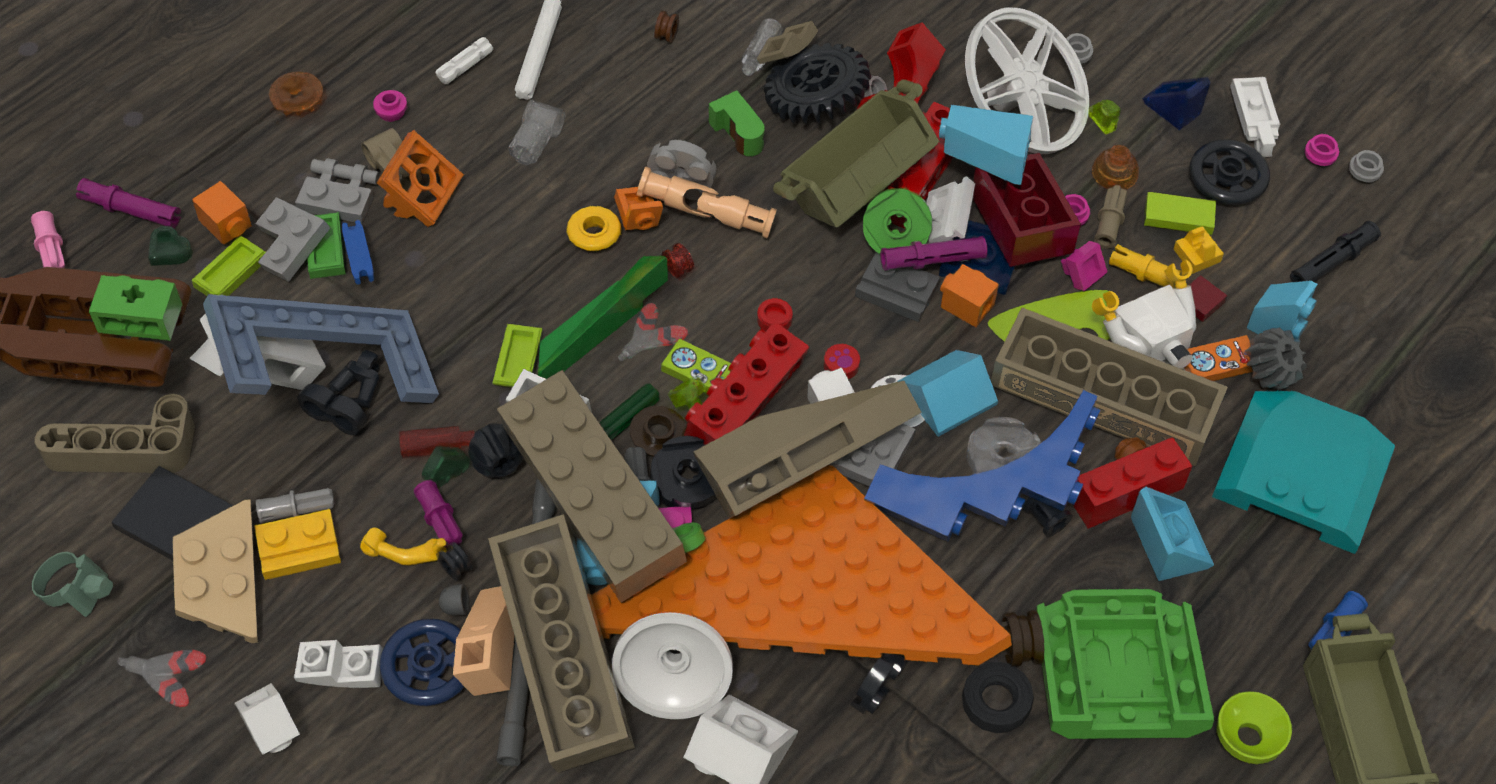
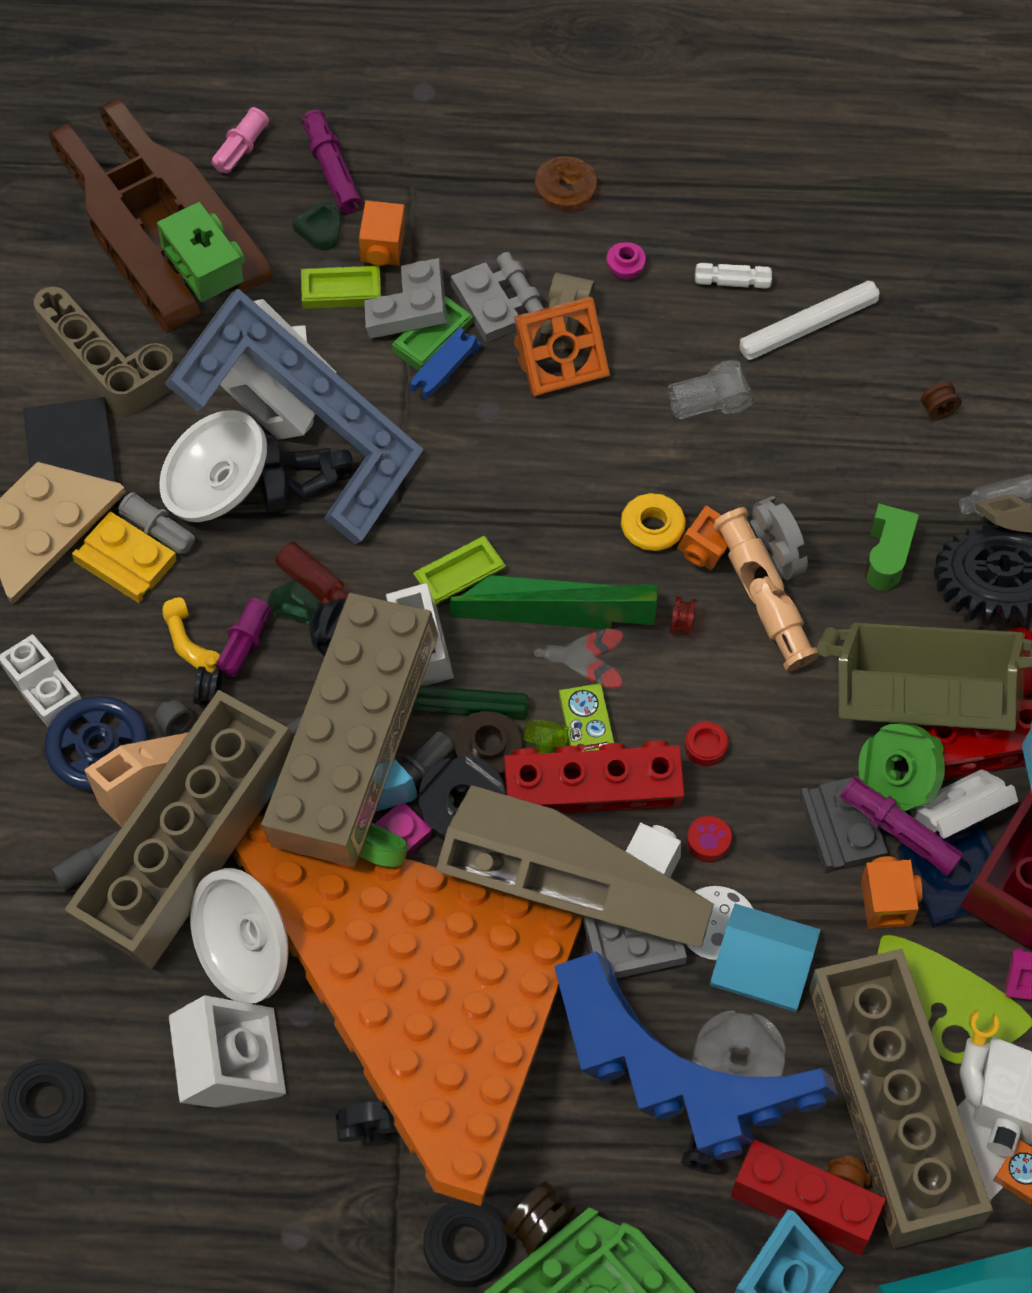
camera: 50 degrees right, 5 degrees up
none -> white dish [159,410,267,522]

